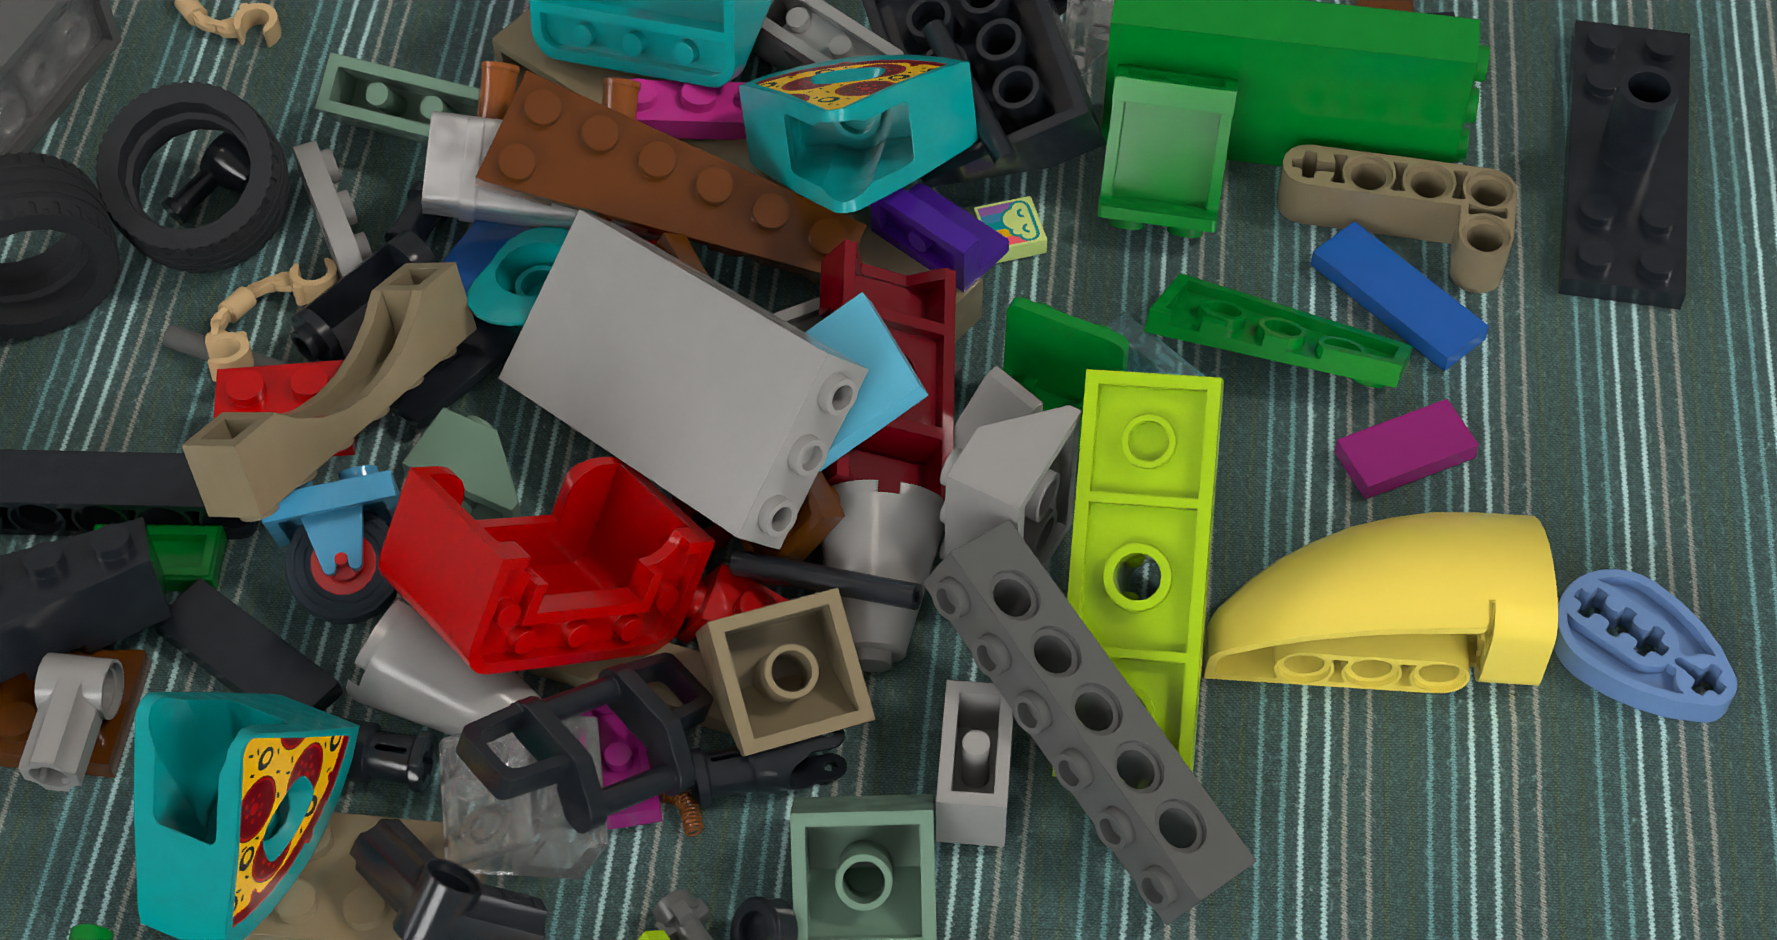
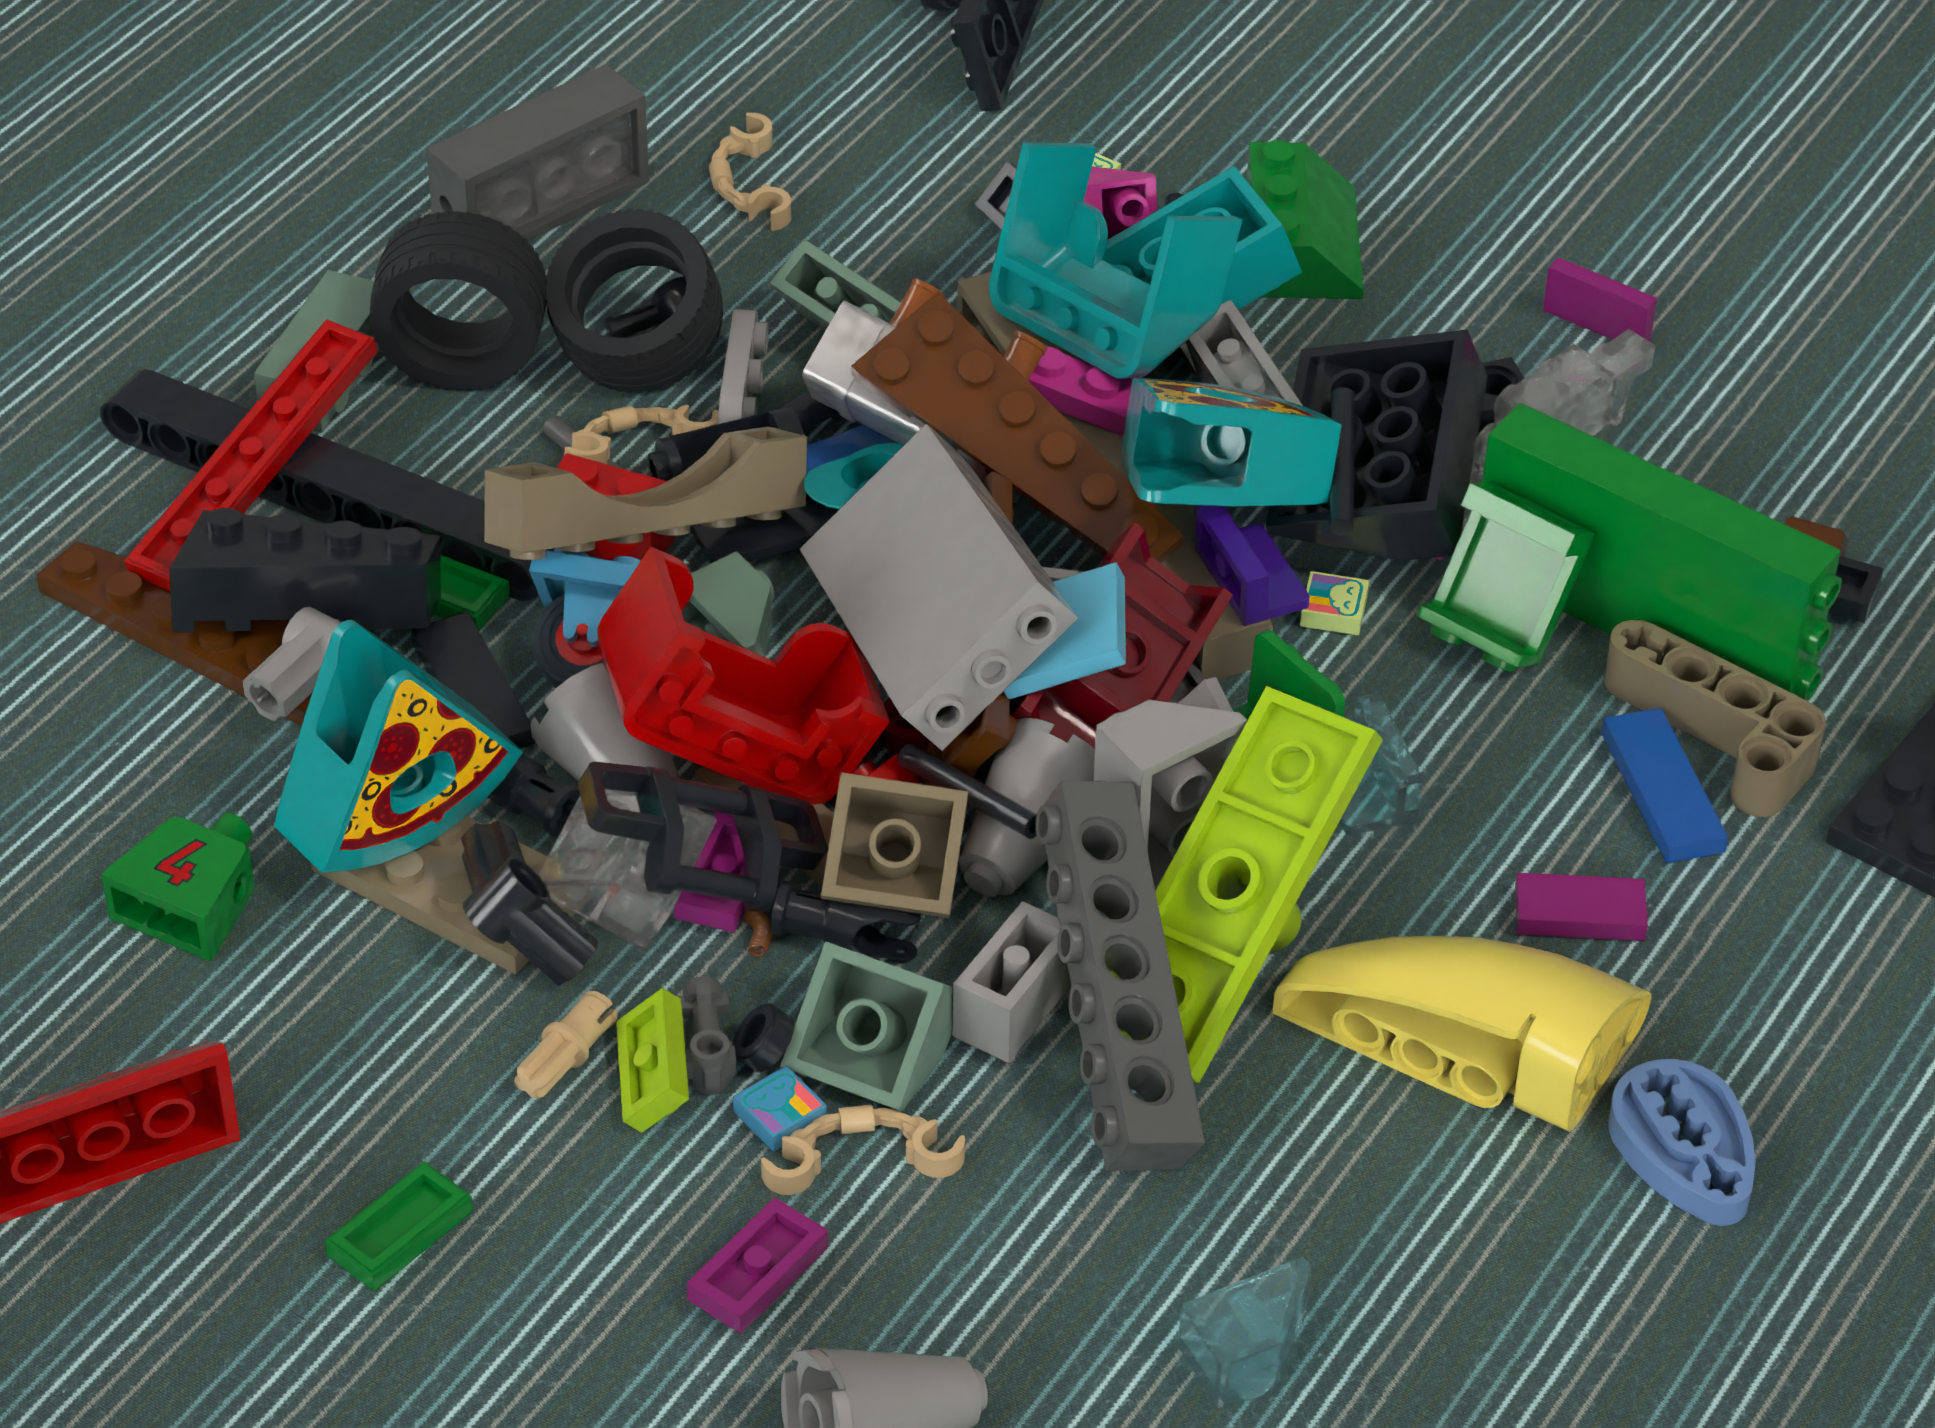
camera: 25 degrees right, 10 degrees down
green wing [1144,273,1413,388] -> none

